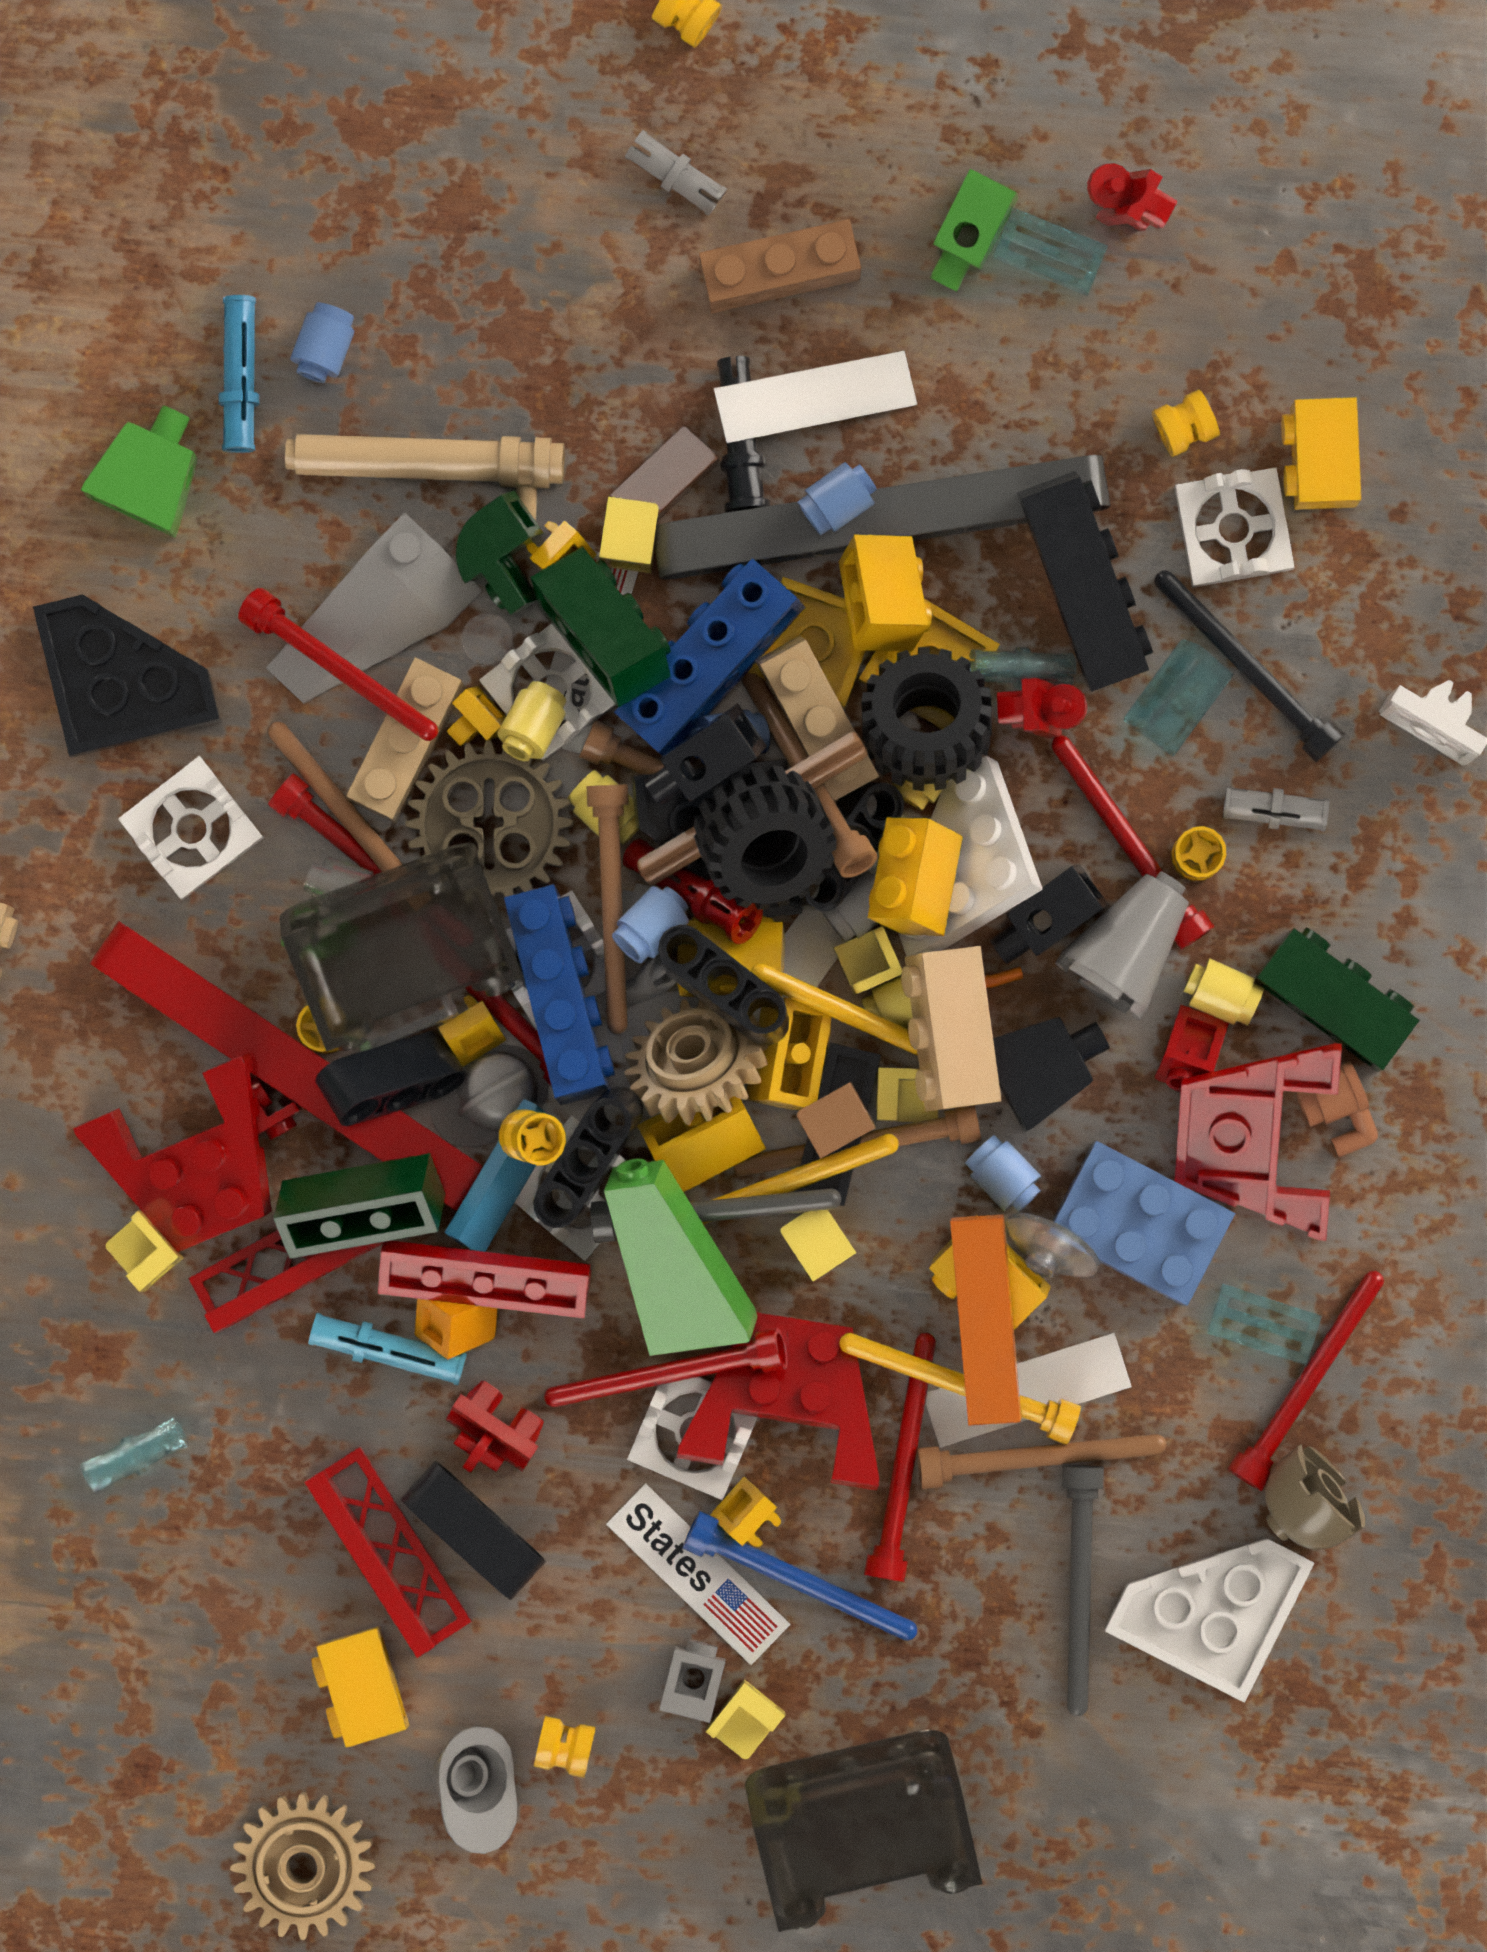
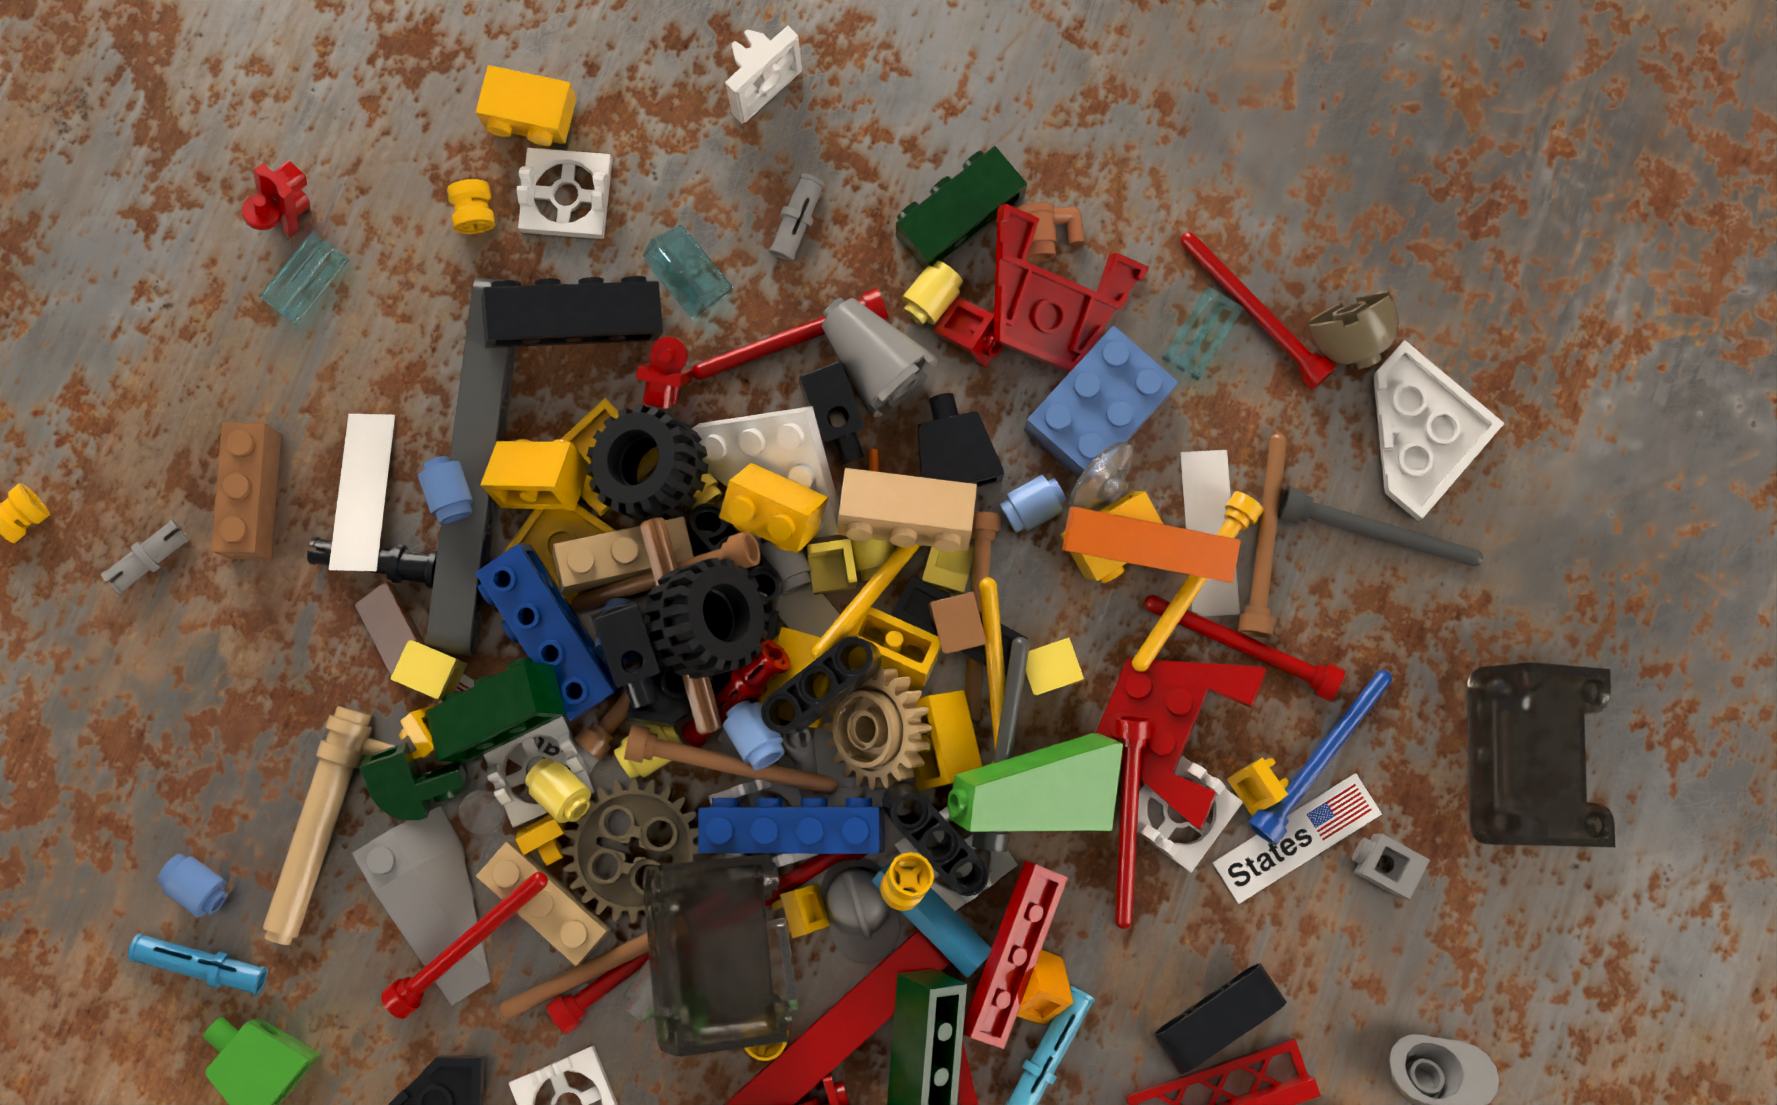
camera: 75 degrees left, 5 degrees down
black beam [315,1030,467,1126] -> none
red hips [445,1380,544,1473] -> none
yellow wheel [534,1716,596,1778] -> none
light yellow panel [705,1679,785,1759] -> none
bright green torso [930,169,1019,292] -> none
clear light blue pin [969,647,1076,688] -> none
black piece [1154,570,1345,762] -> none
yellow wheel [1171,826,1227,882] -> none

